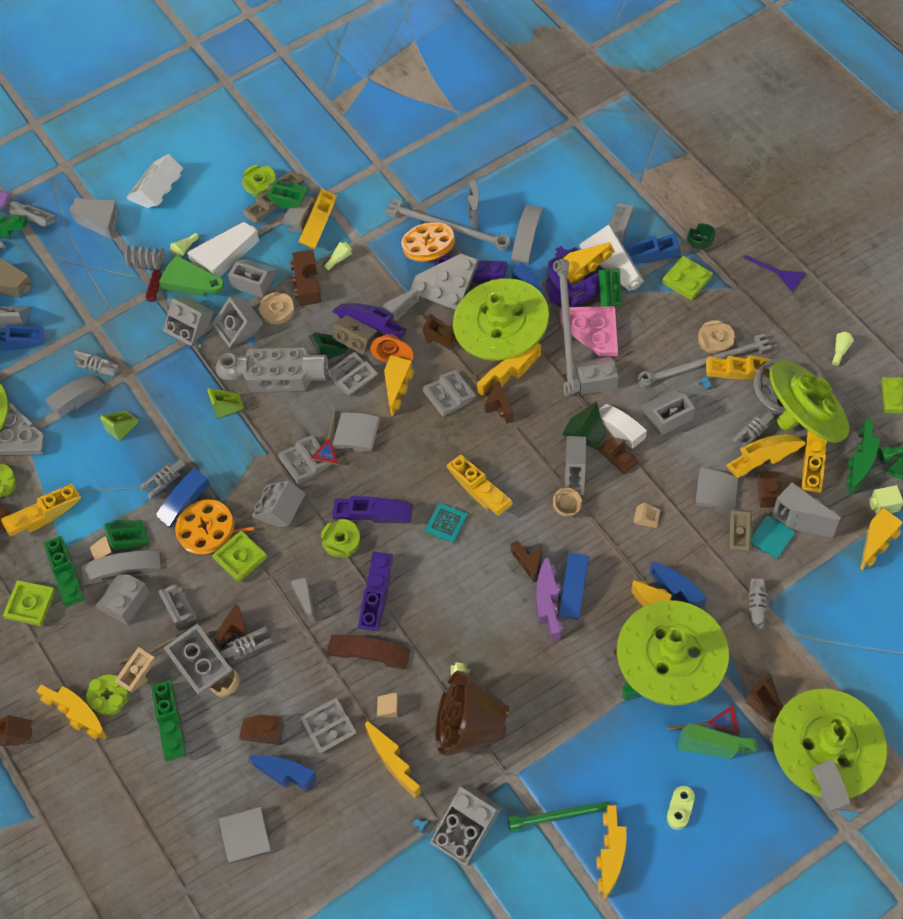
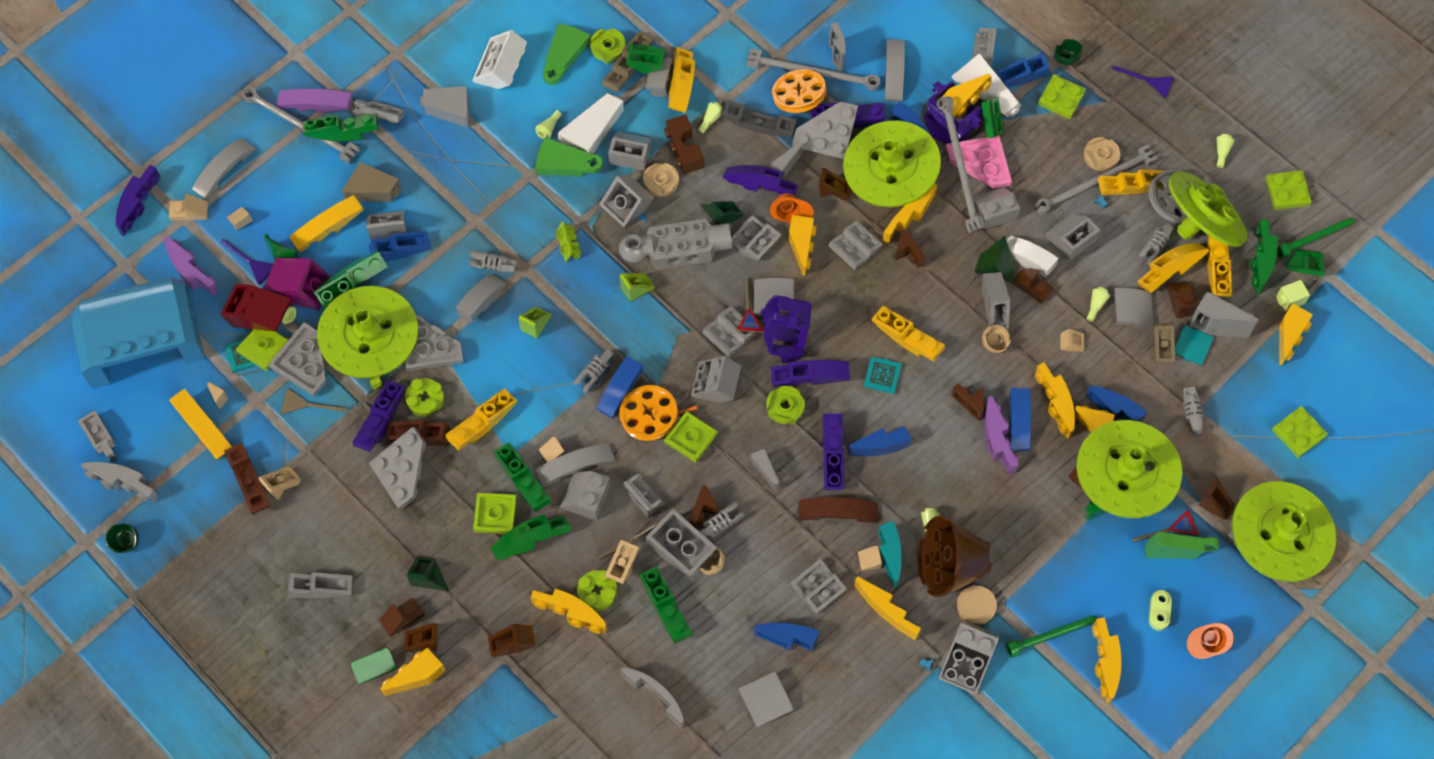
camera: 15 degrees left, 5 degrees up
green slope [104,519,149,552] -> none
light grey piece [125,245,165,270] -> none
dark red axle [145,270,162,302] -> none
light grey slope [163,296,213,346] -> none
reddish brown slope [239,714,284,745] -> none
dark tan brick [332,314,378,354] -> none
light grey slope [811,759,850,812] -> none
none -> green slope [490,514,571,560]
none -> bright green piece [543,23,591,85]
none -> lime hinge [556,221,581,262]
none -> light grey slope [620,667,684,729]
none -> dark grey slope [722,100,797,137]
none -> dark purple animal [761,295,812,363]
none -> blue slope [848,426,912,457]
none -> teal slope [878,521,902,588]
none -> tan tile [957,585,997,625]
none -> yellow slope [1035,362,1075,439]
none -> yellowish green cone [1086,287,1110,322]
none -> orange piece [1187,623,1233,659]
none -> lime plate [1272,406,1328,458]

